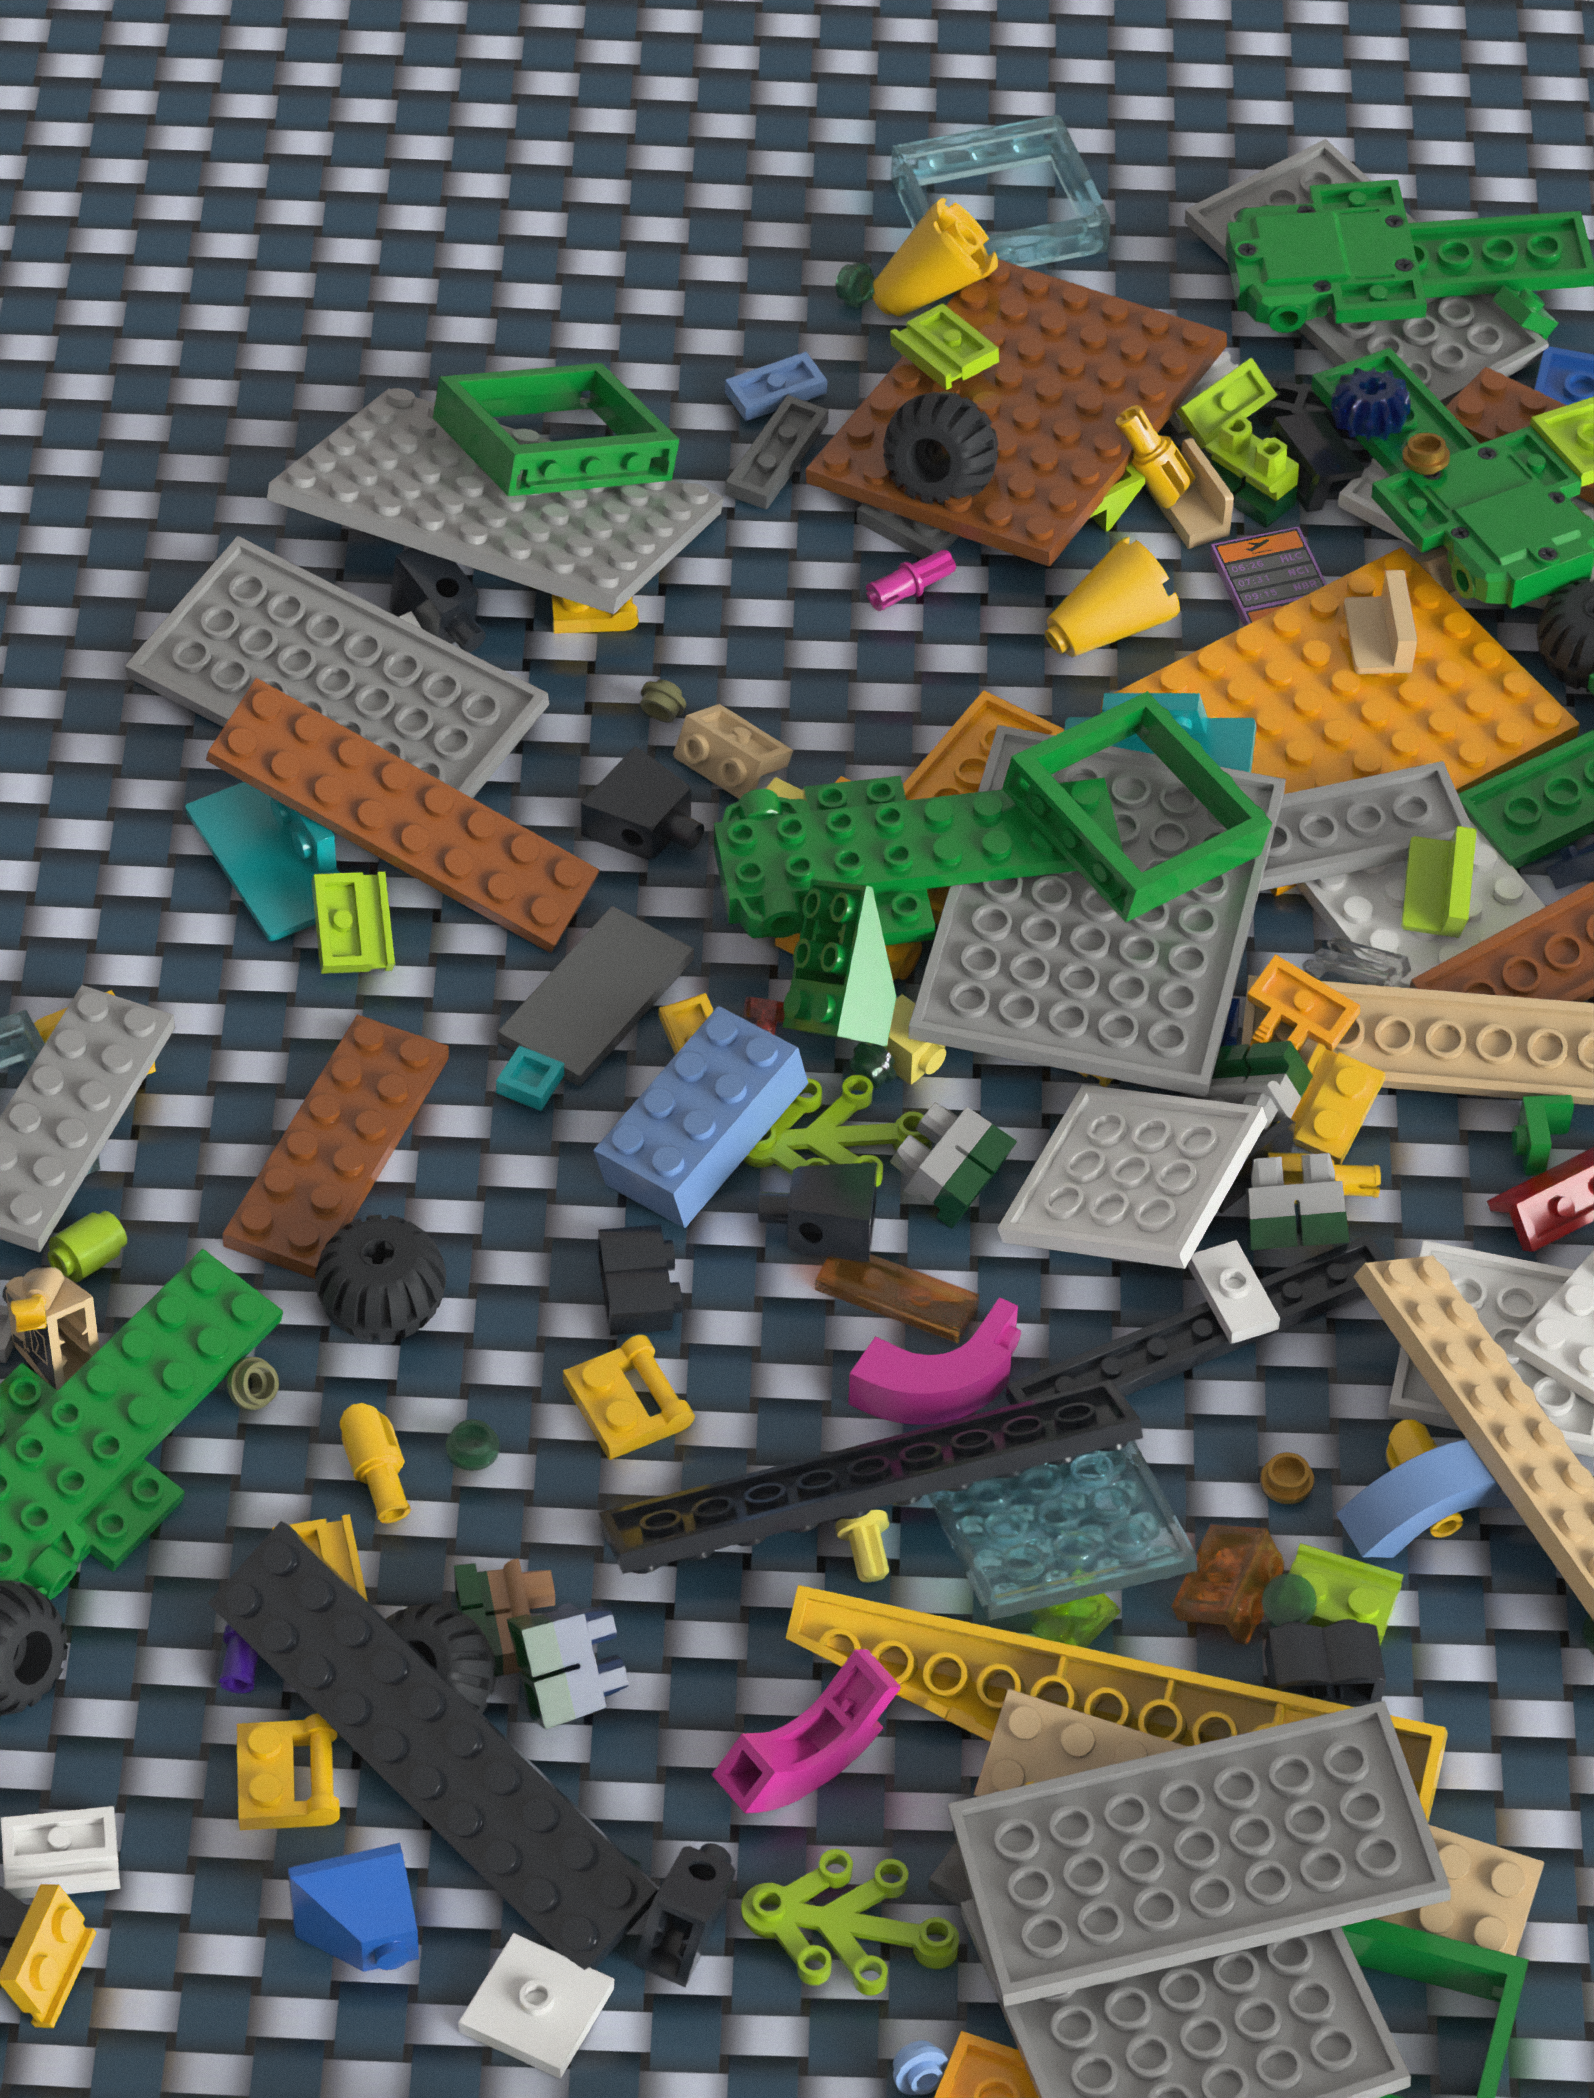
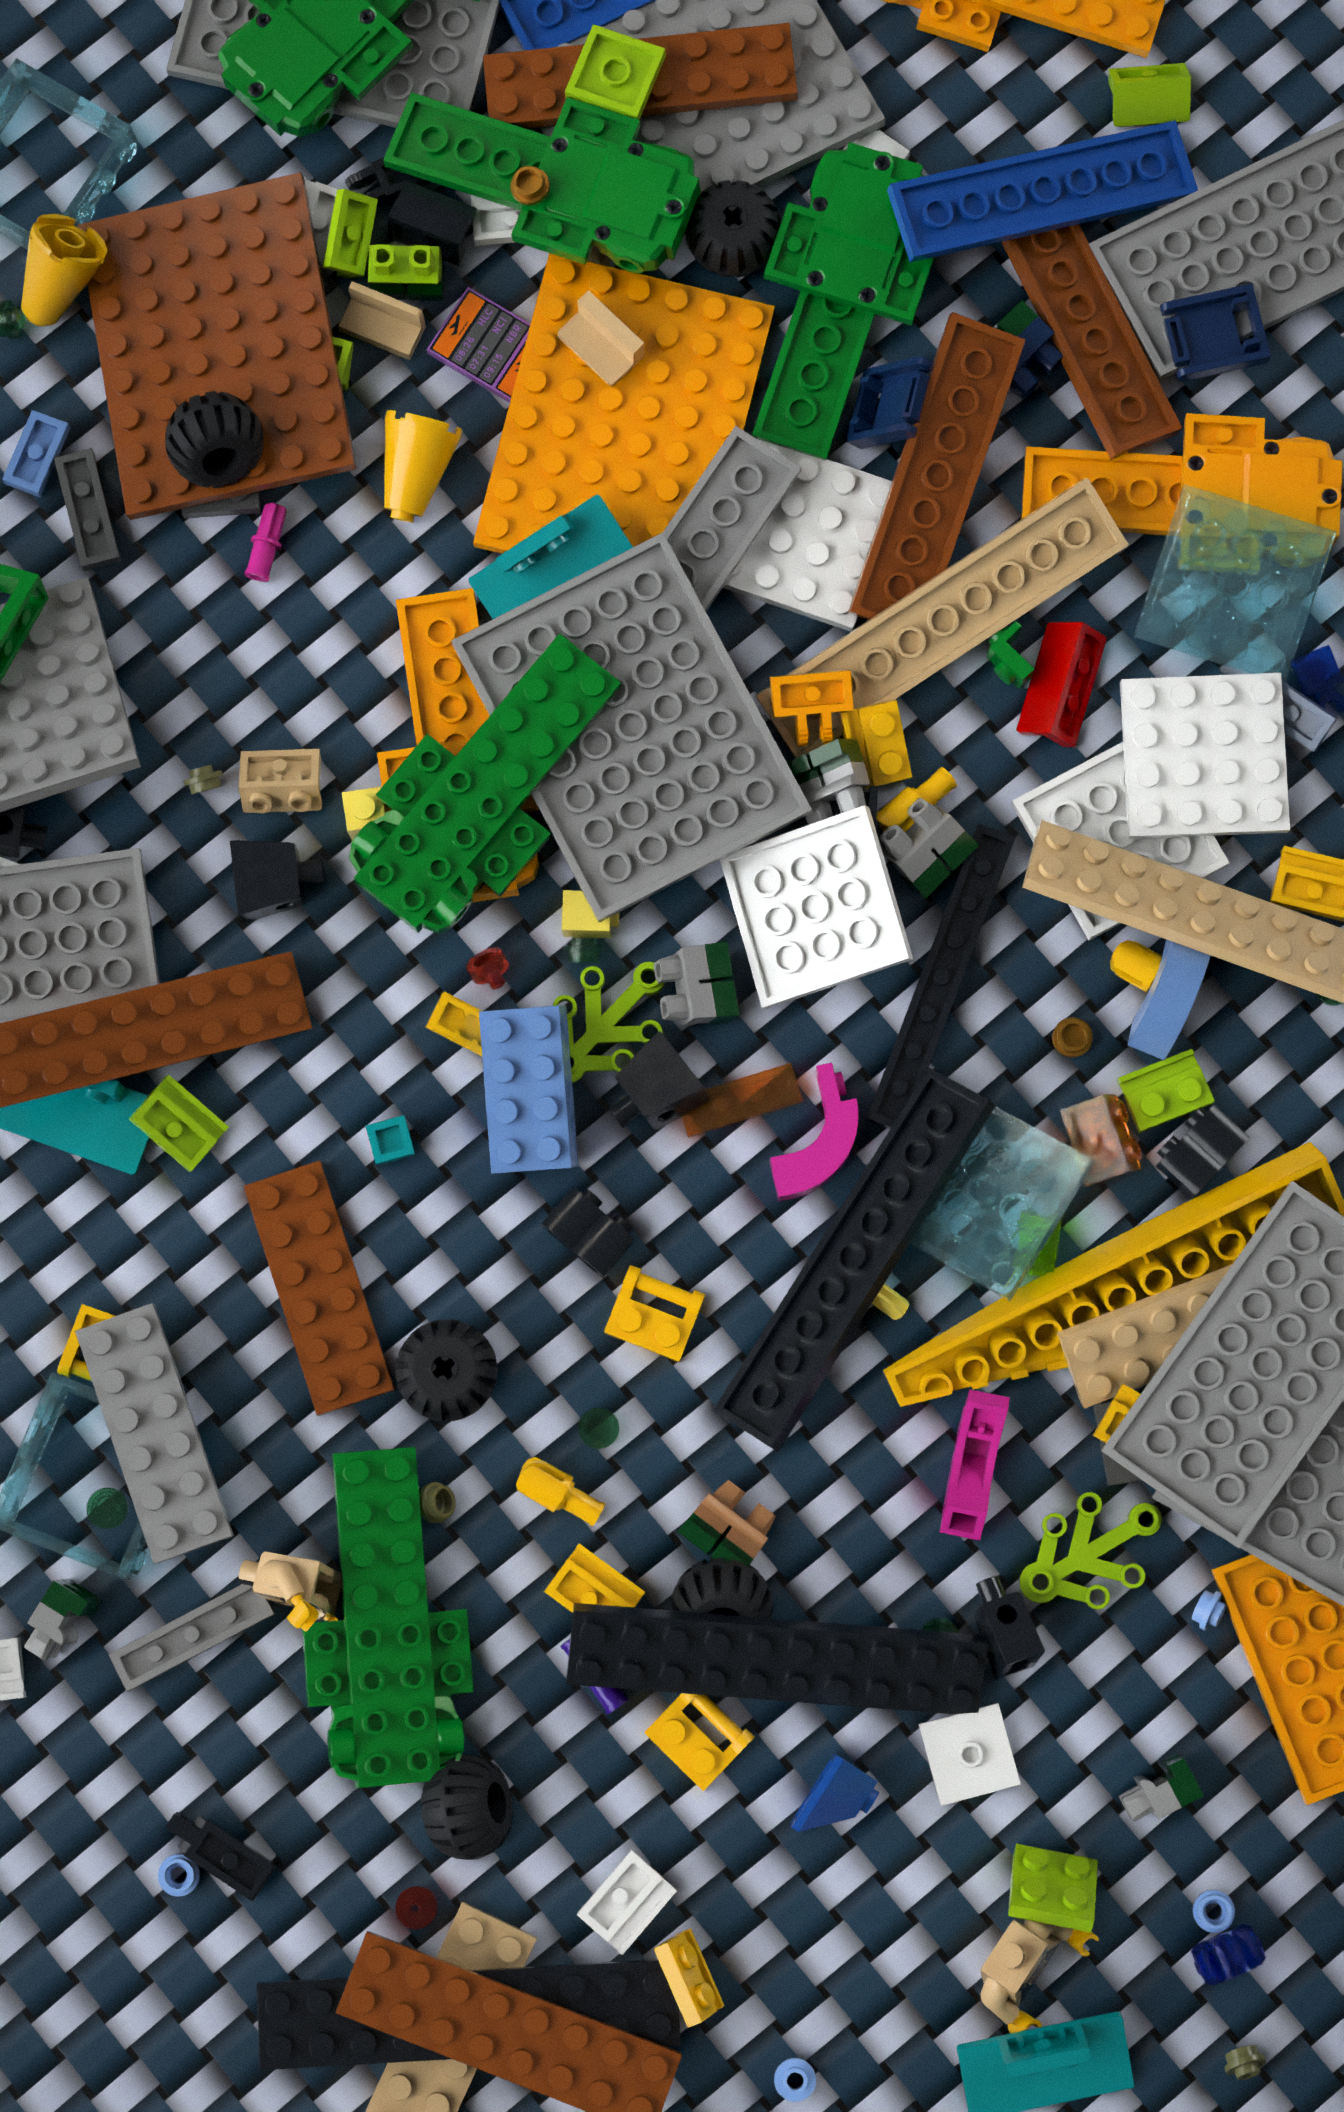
camera: 35 degrees left, 30 degrees up
lime brick [47,1211,127,1282] -> none
dark grey tile [497,906,694,1087] -> none
hips [506,1603,629,1730] -> none
green slope [782,879,897,1047] -> none
lime plate [890,303,999,390] -> none
green window [1002,691,1272,923] -> none
yellow arm [1115,405,1196,509] -> none
white plate [1188,1240,1280,1344] -> none
clear green plate [1262,1573,1317,1626] -> none
clear tile [1302,937,1411,987] -> none
clear blue gear [1331,366,1411,442] -> none
lime panel [1401,826,1477,938] -> none

